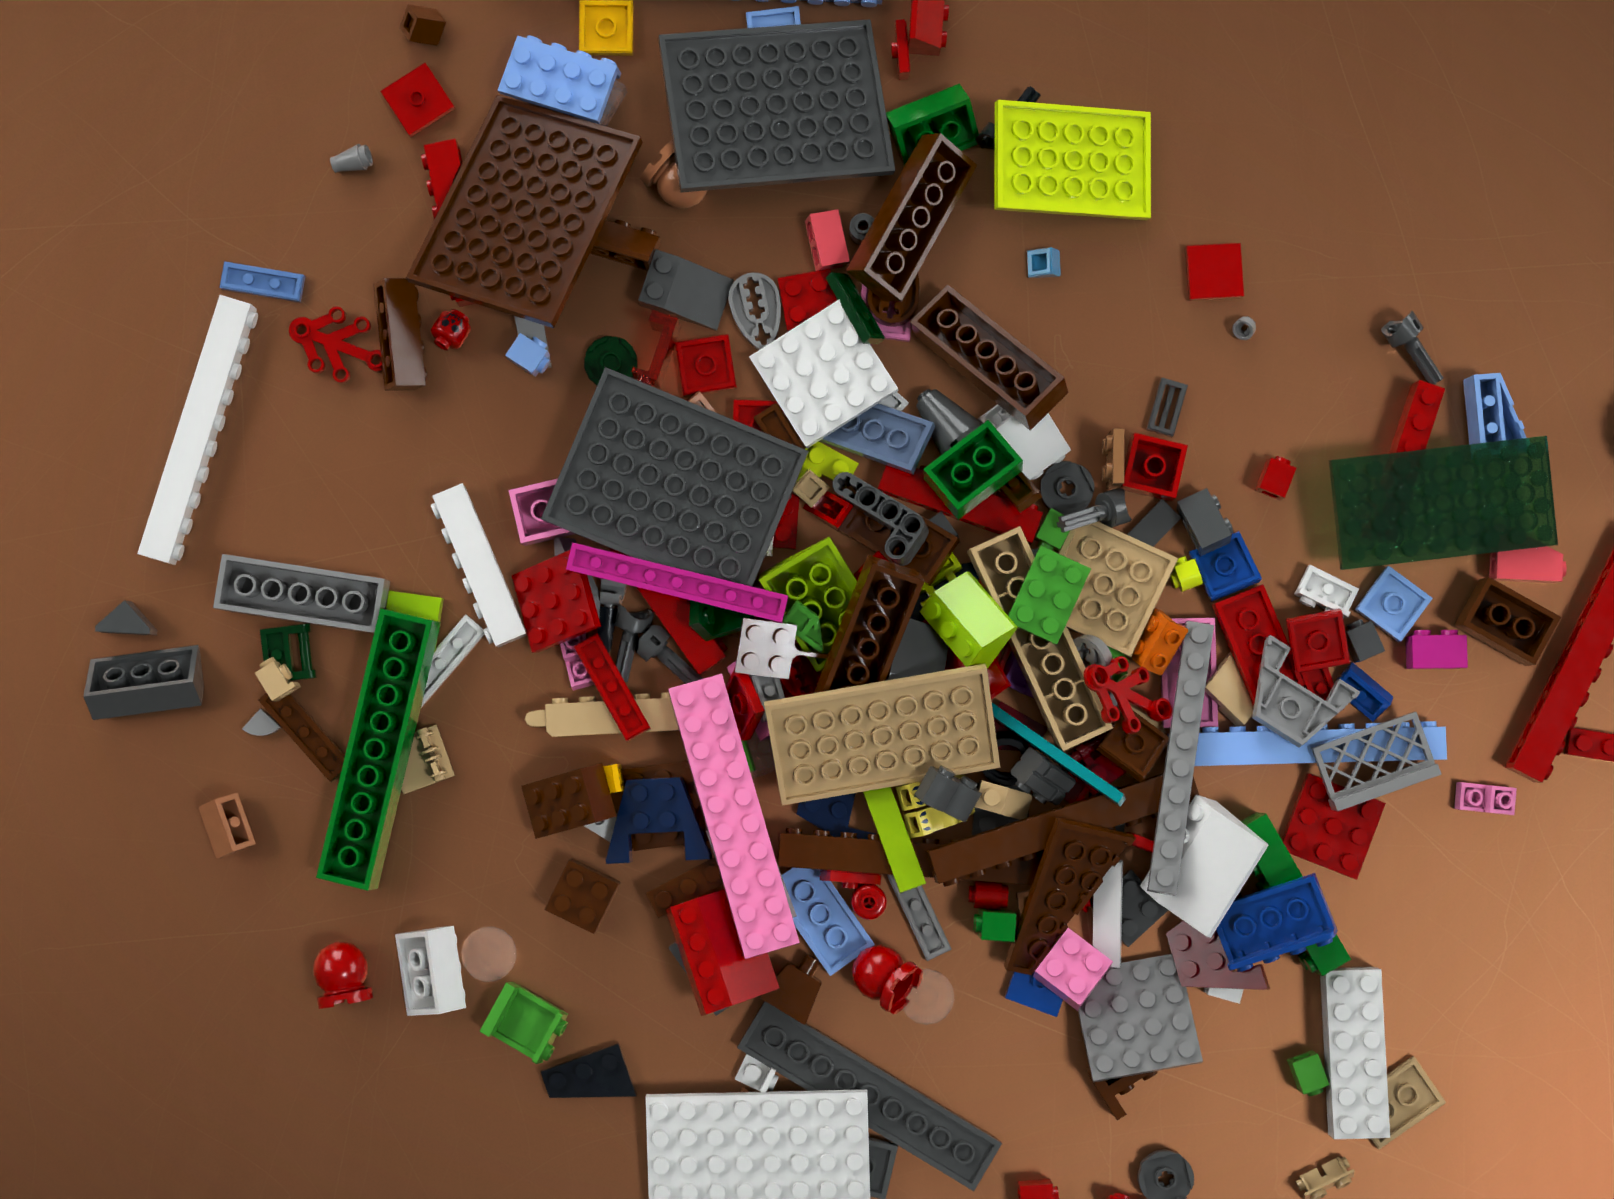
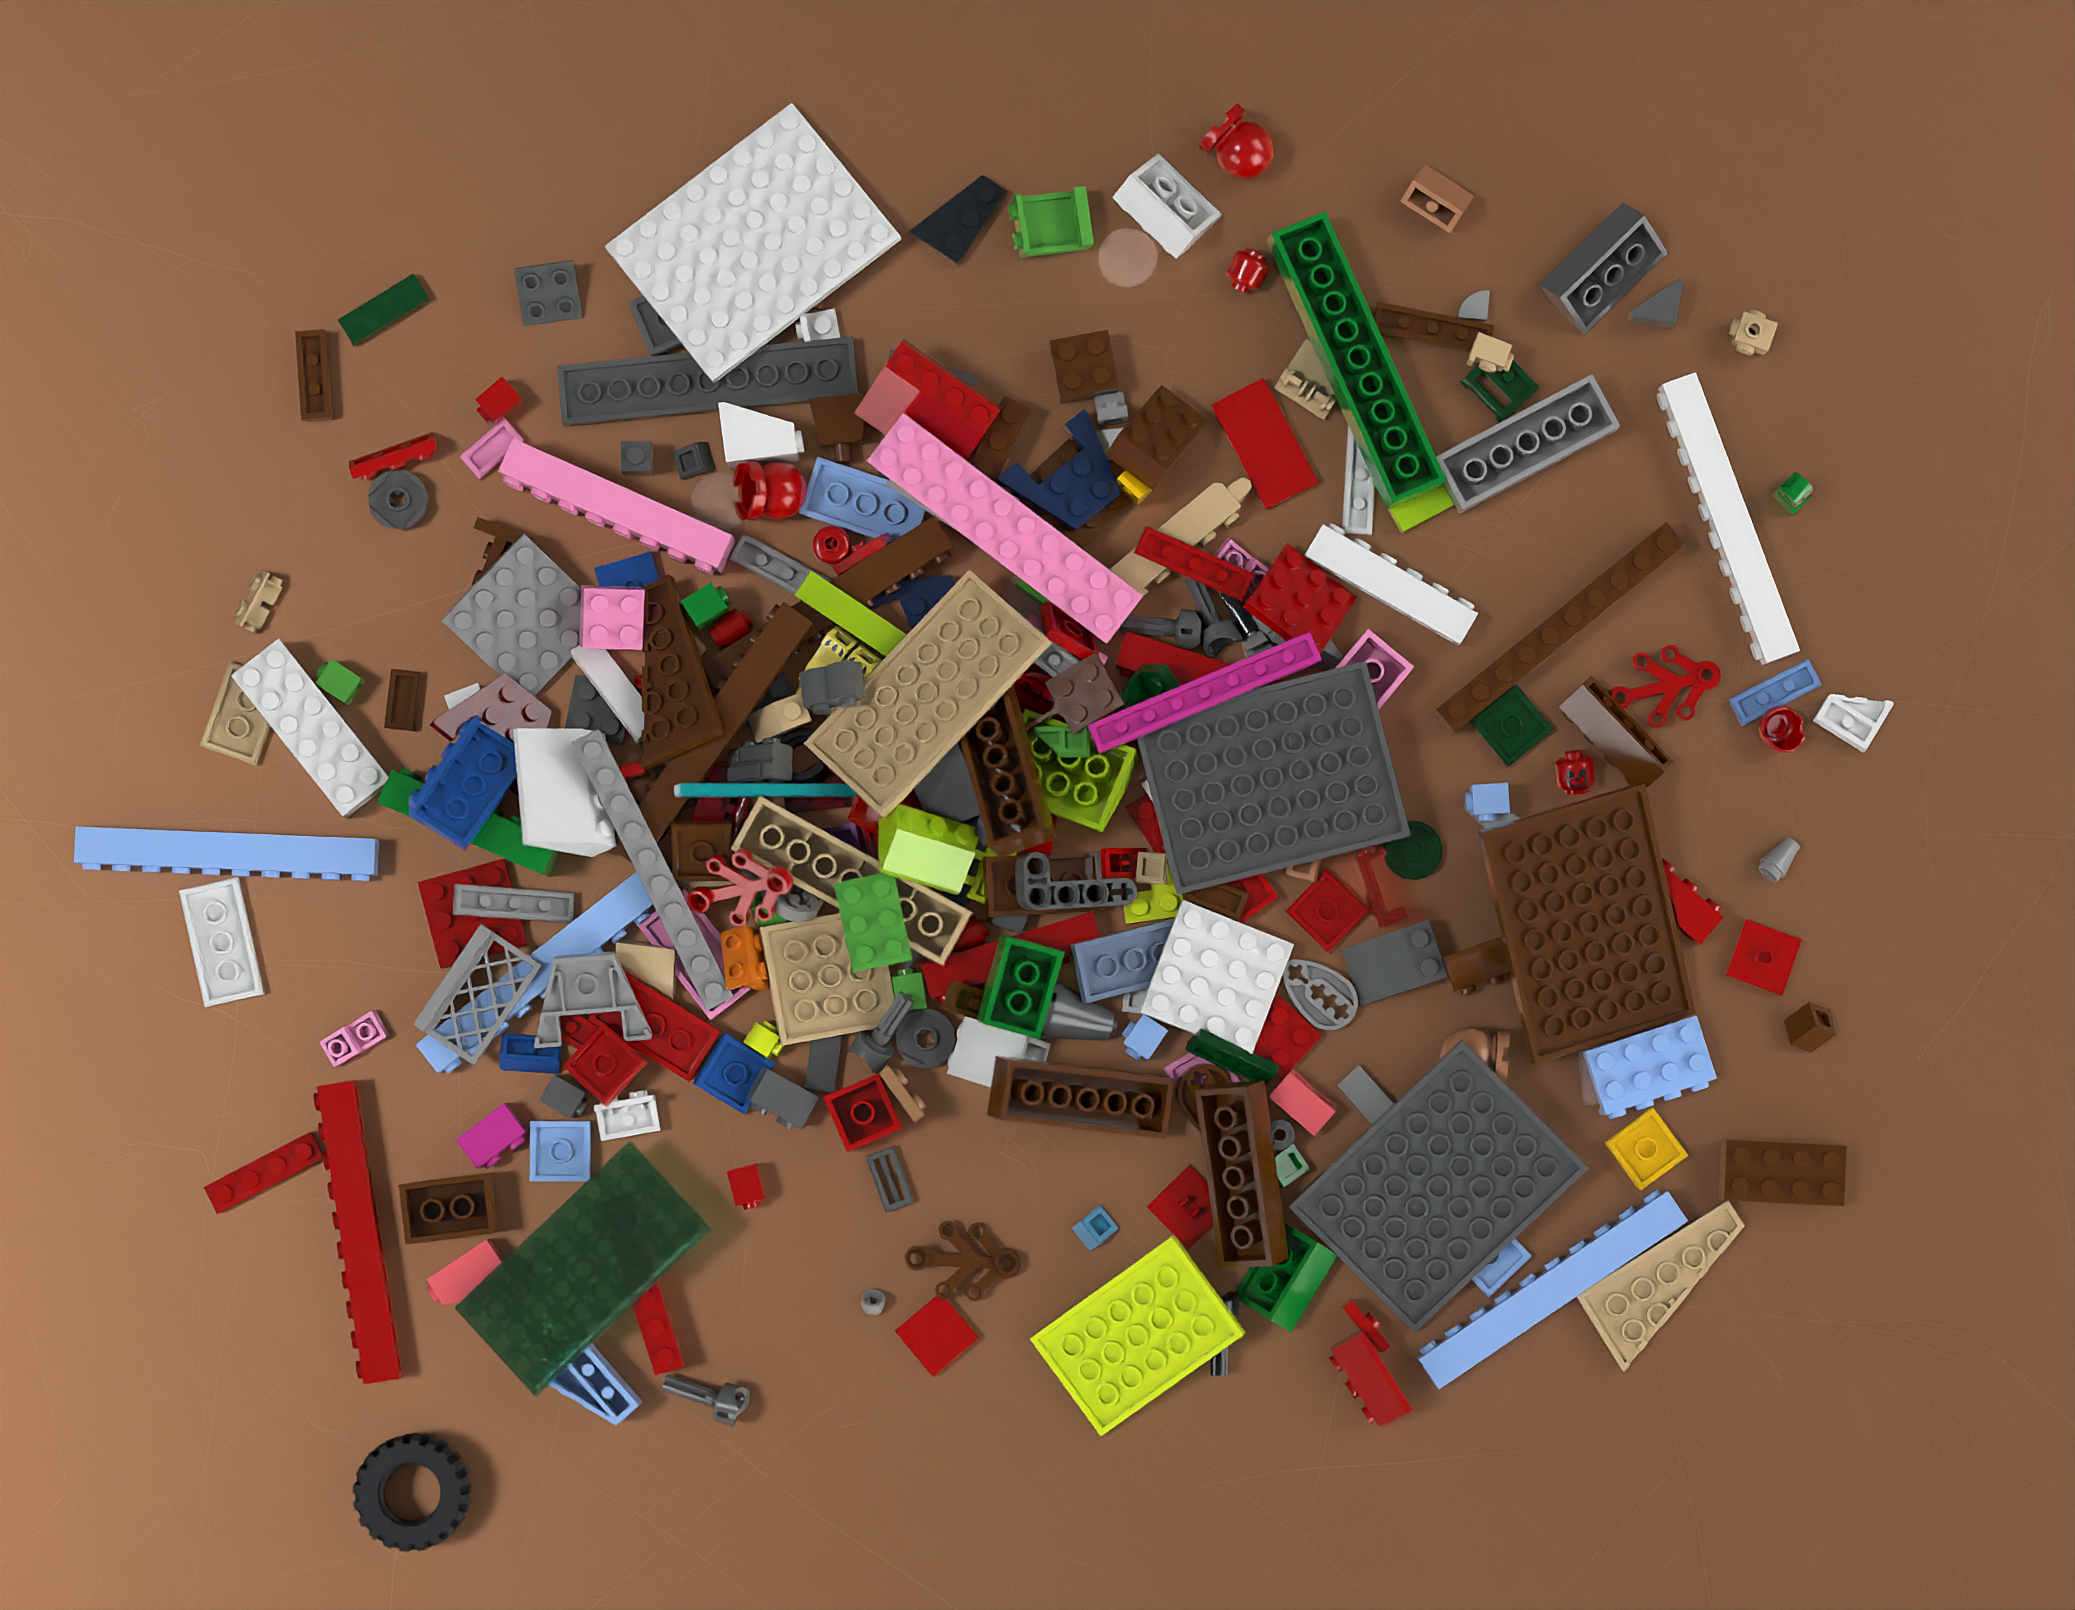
camera: 140 degrees right, 0 degrees up
none -> light blue brick [74,827,379,881]
none -> white tile [179,877,265,1007]
none -> reddish brown tile [384,669,422,732]
none -> light grey tile [453,884,575,924]
none -> bright pink tile [459,418,525,480]
none -> bright pink brick [498,439,736,576]
none -> dark grey brick [621,441,654,476]
none -> dark grey slope [672,442,715,480]
none -> white slope [718,402,805,470]
none -> reddish brown plant [904,1221,1021,1301]
none -> red brick [952,915,989,952]
none -> light grey bracket [1094,392,1128,426]
none -> light blue brick [1121,1014,1168,1061]
none -> red piece [1147,1165,1213,1250]
none -> red tile [1211,378,1318,511]
none -> red head [1226,247,1270,294]
none -> bracket [1275,1144,1310,1189]
none -> light grey tile [1337,1065,1394,1124]
none -> reddish brown brick [1433,522,1686,735]
none -> dark green tile [1469,684,1554,767]
none -> tan brick [1728,310,1778,356]
none -> red hair [1759,705,1806,753]
none -> green leg [1771,472,1814,516]
none -> white wing [1813,694,1894,752]

